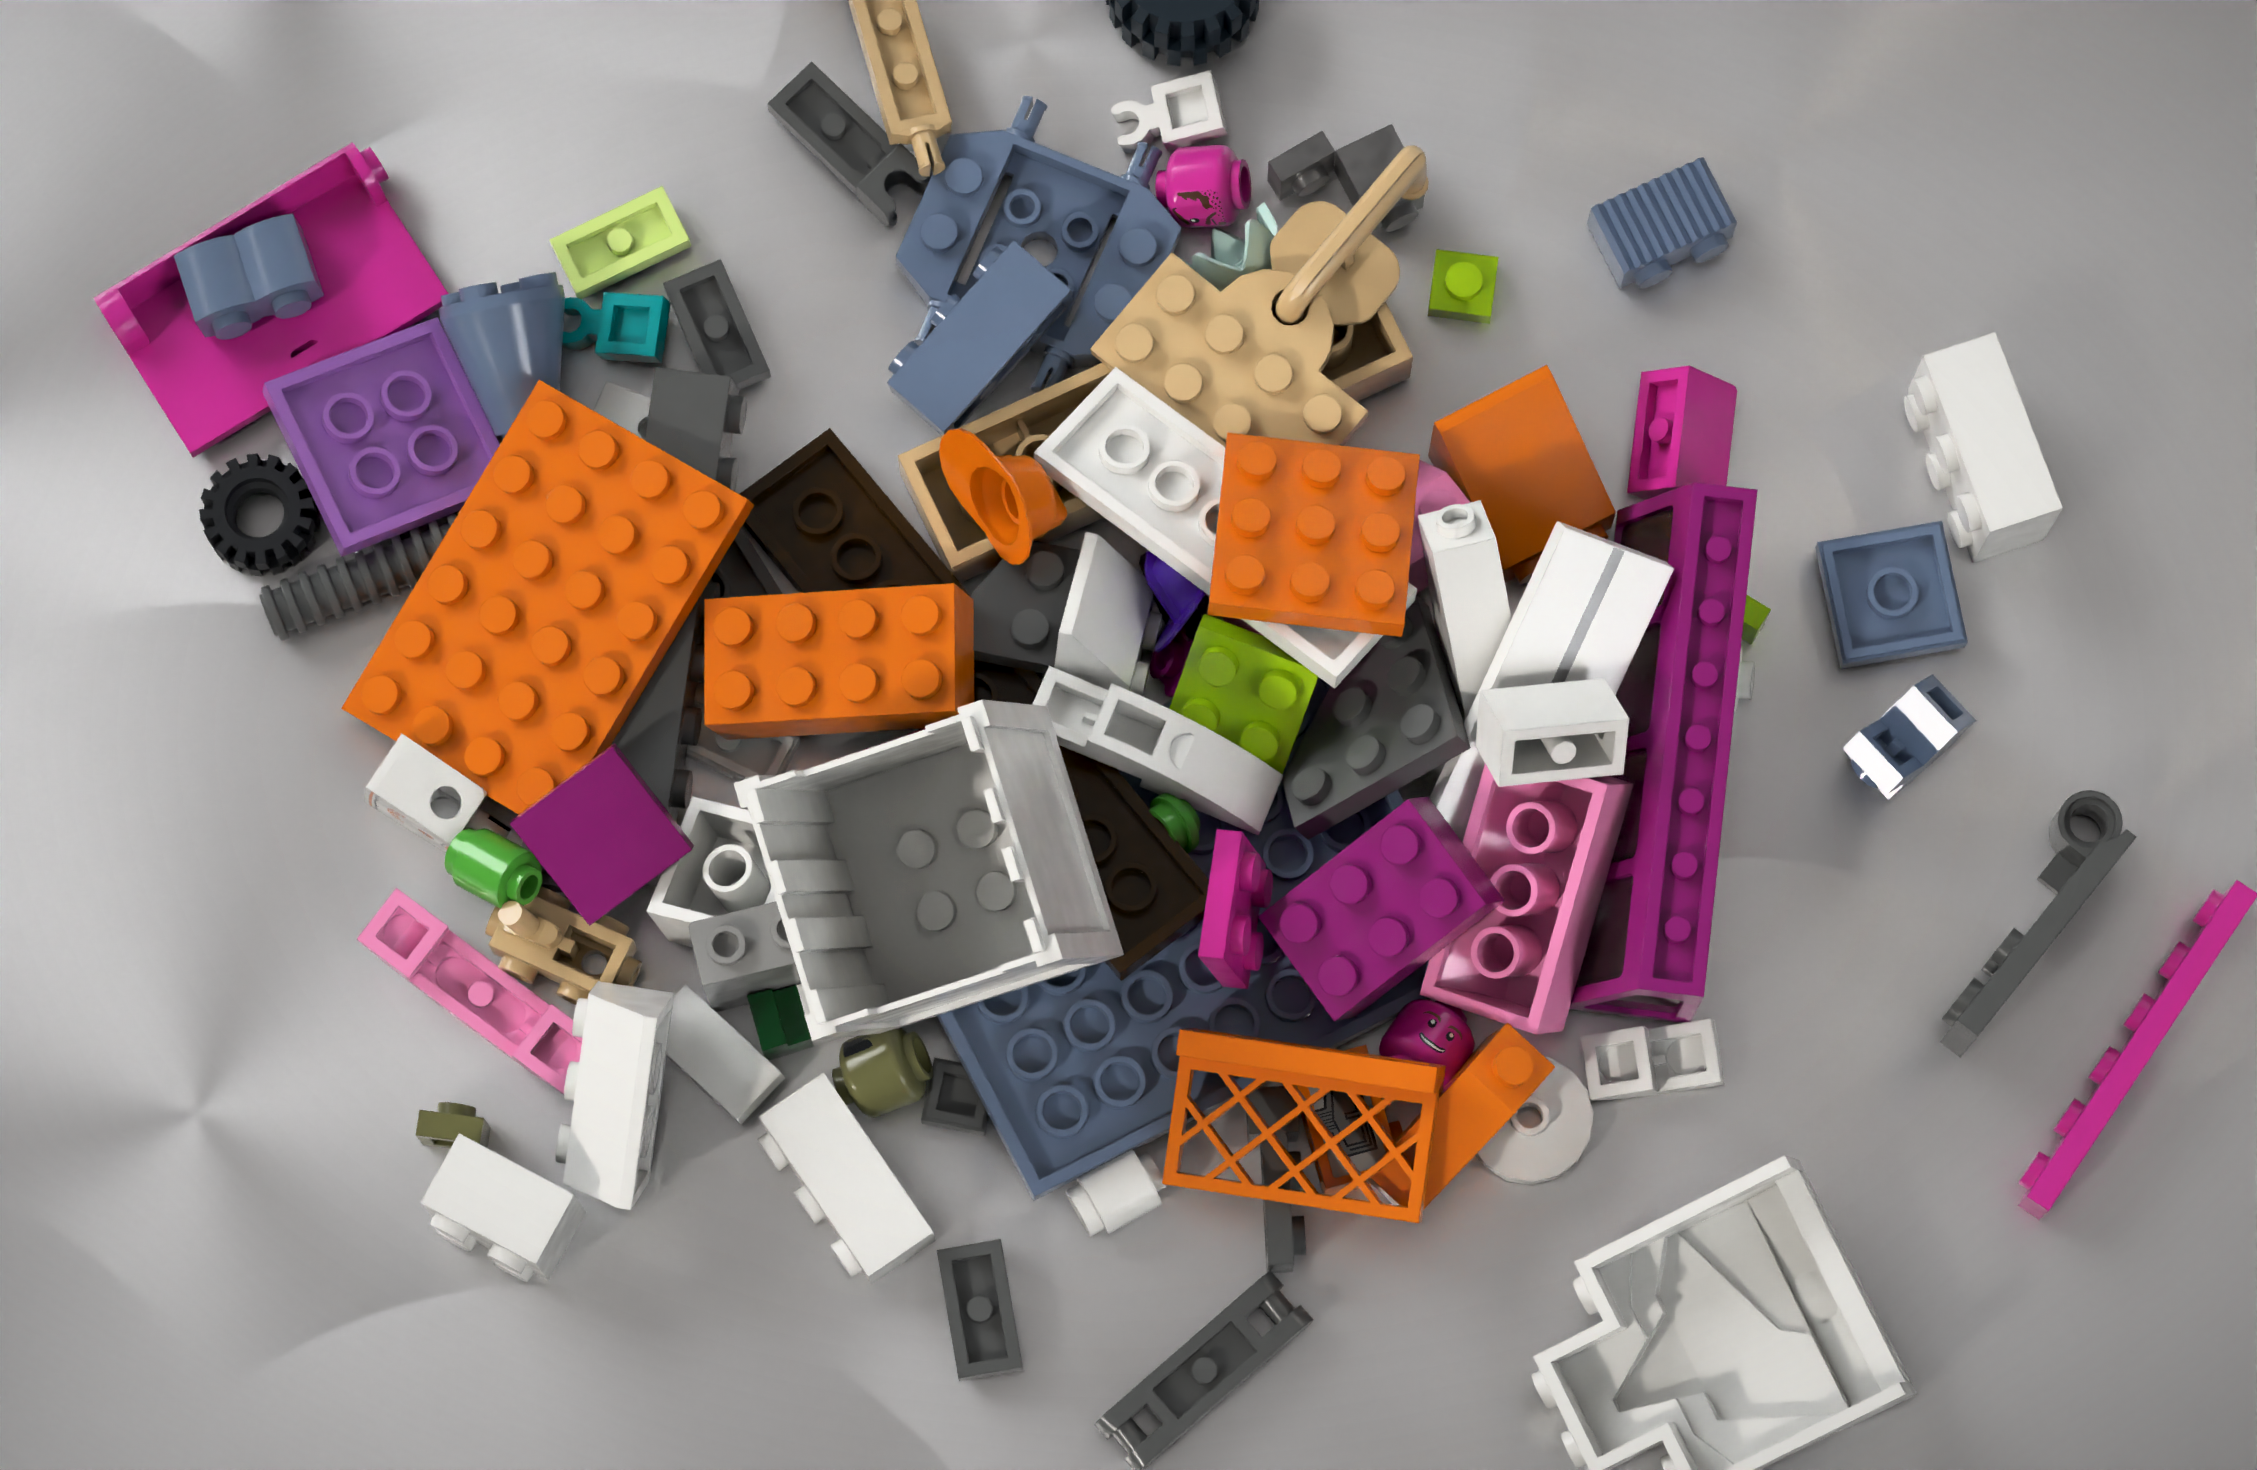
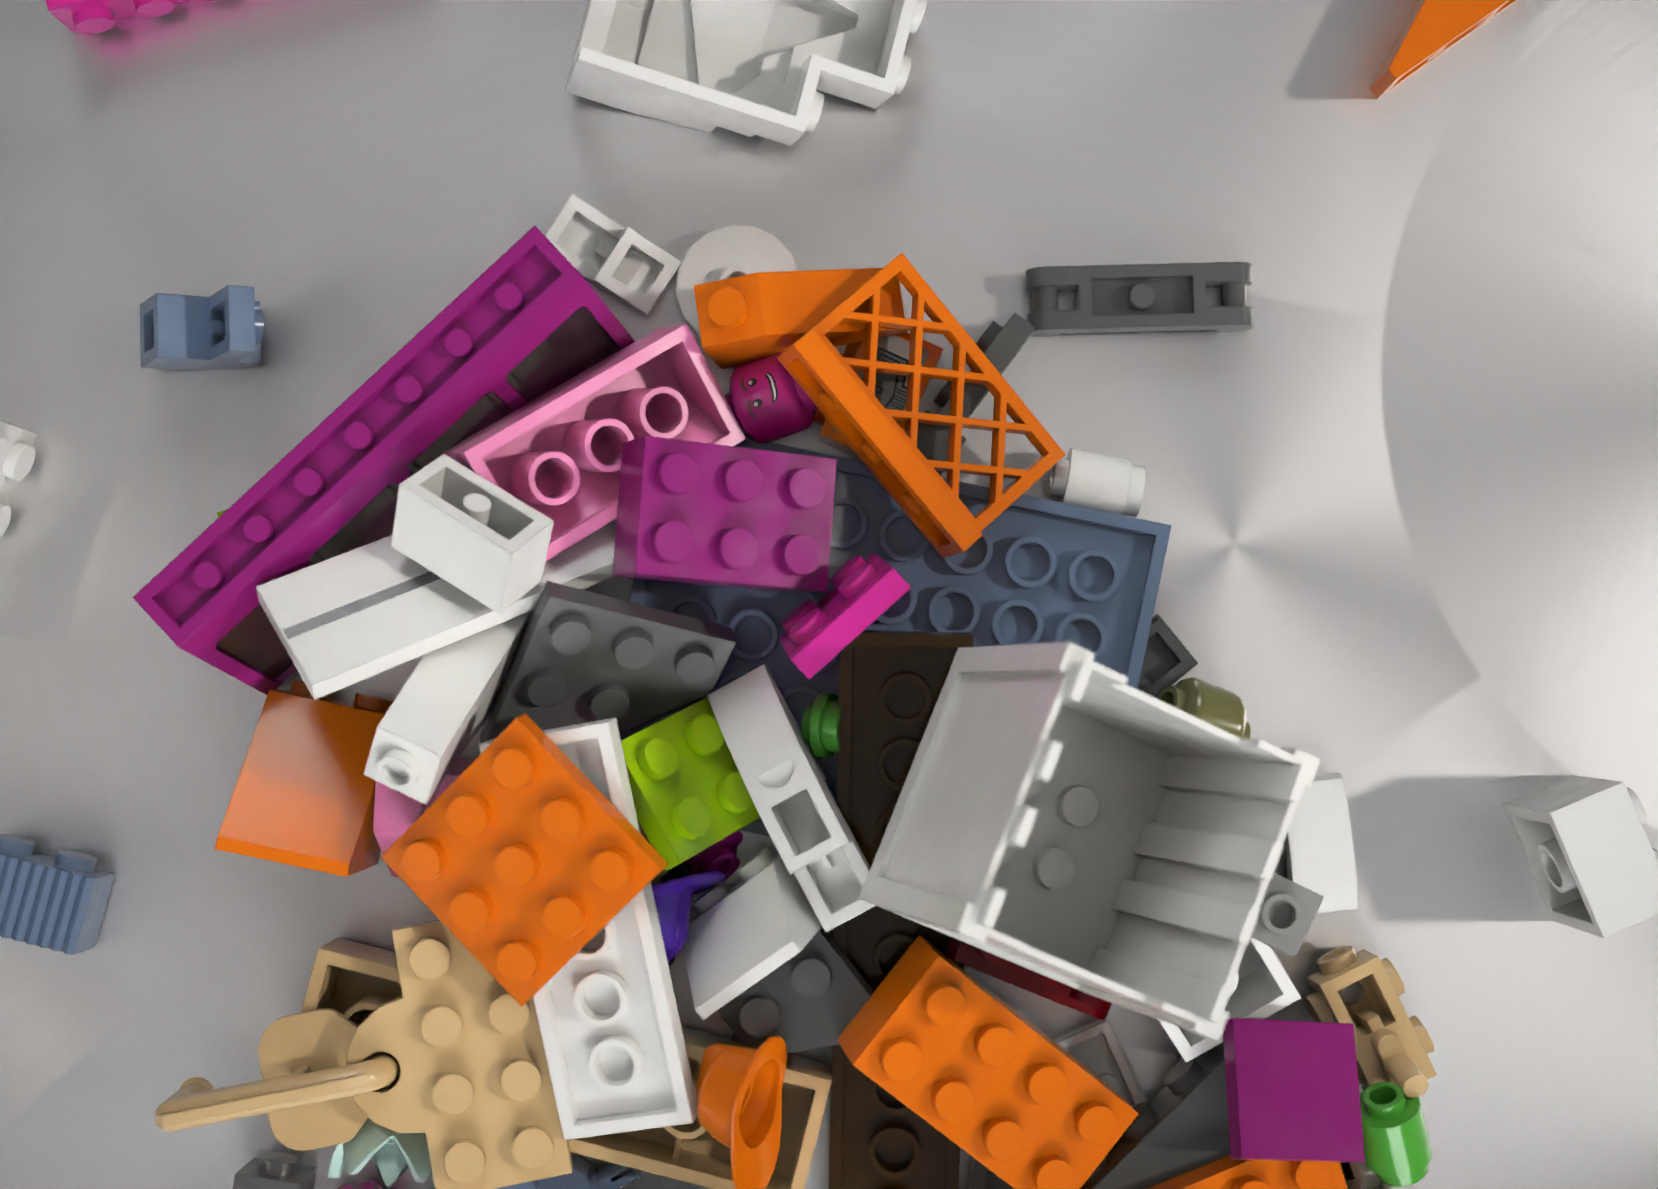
camera: 145 degrees left, 10 degrees up
bright pink slope [357,888,582,1095] -> none
olive plate [416,1102,491,1148] -> none
white slope [555,981,675,1210] -> none
white brick [757,1073,936,1285] -> none
dark grey plate [937,1239,1023,1381] -> none
flat silver brick [1334,124,1425,232] -> none
lime plate [1428,249,1499,324] -> none
dark pink panel [1627,365,1737,500] -> none
sand blue plate [1815,521,1968,669] -> none
dark grey hinge [1940,790,2136,1058] -> none

